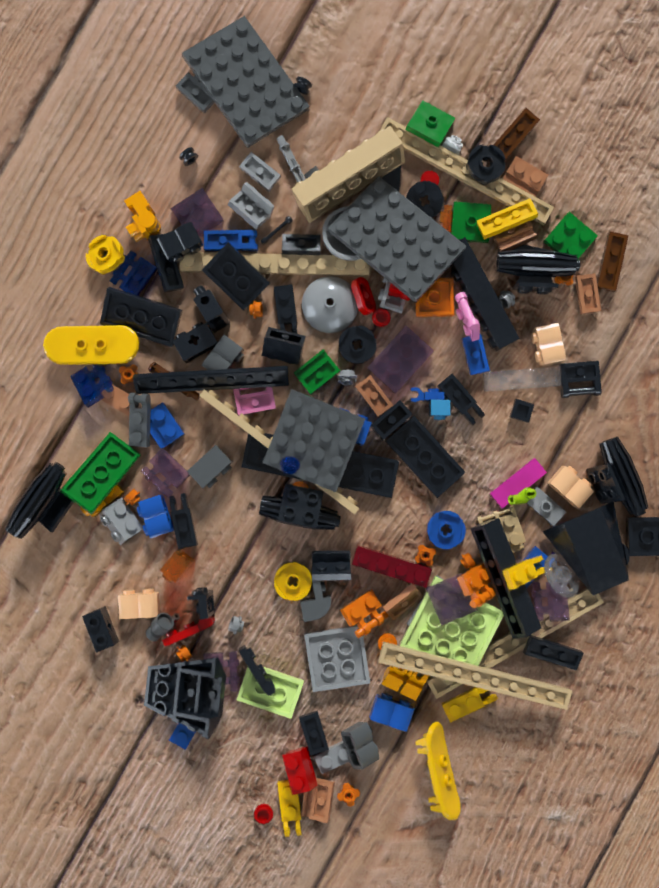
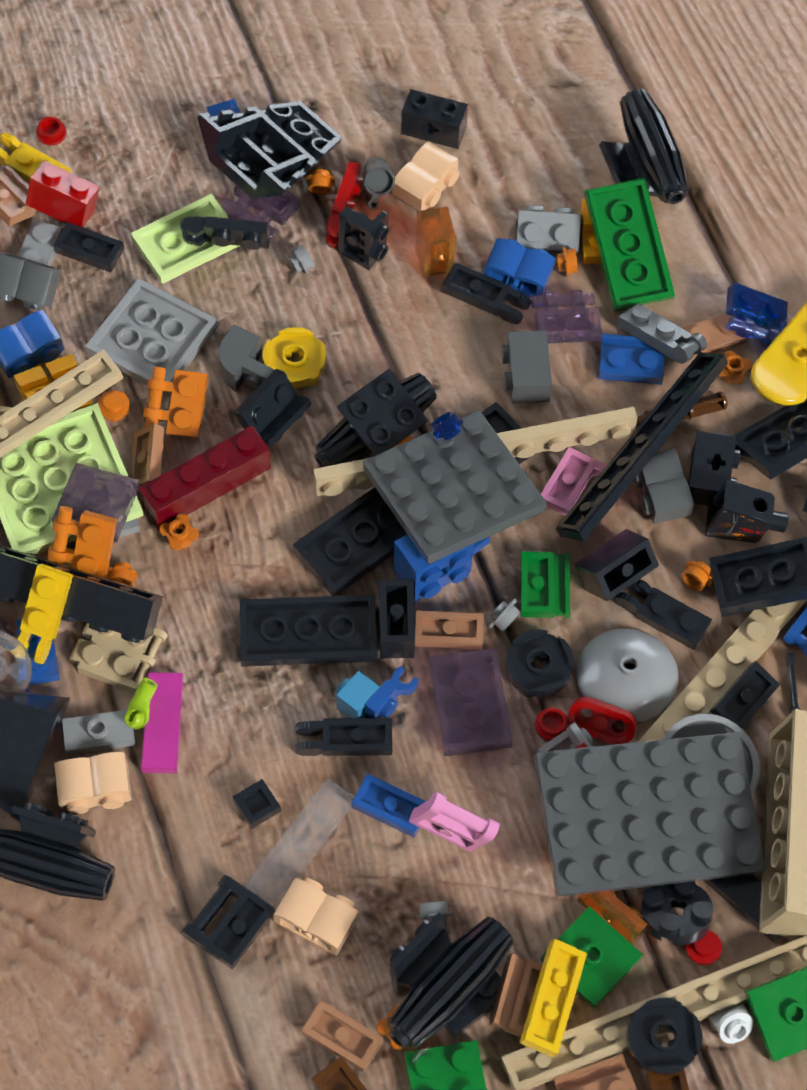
camera: 130 degrees right, 25 degrees down
orange plate [415,278,454,317] -> none
blue plate [427,511,466,549] -> none
black brick [450,237,520,352] -> none

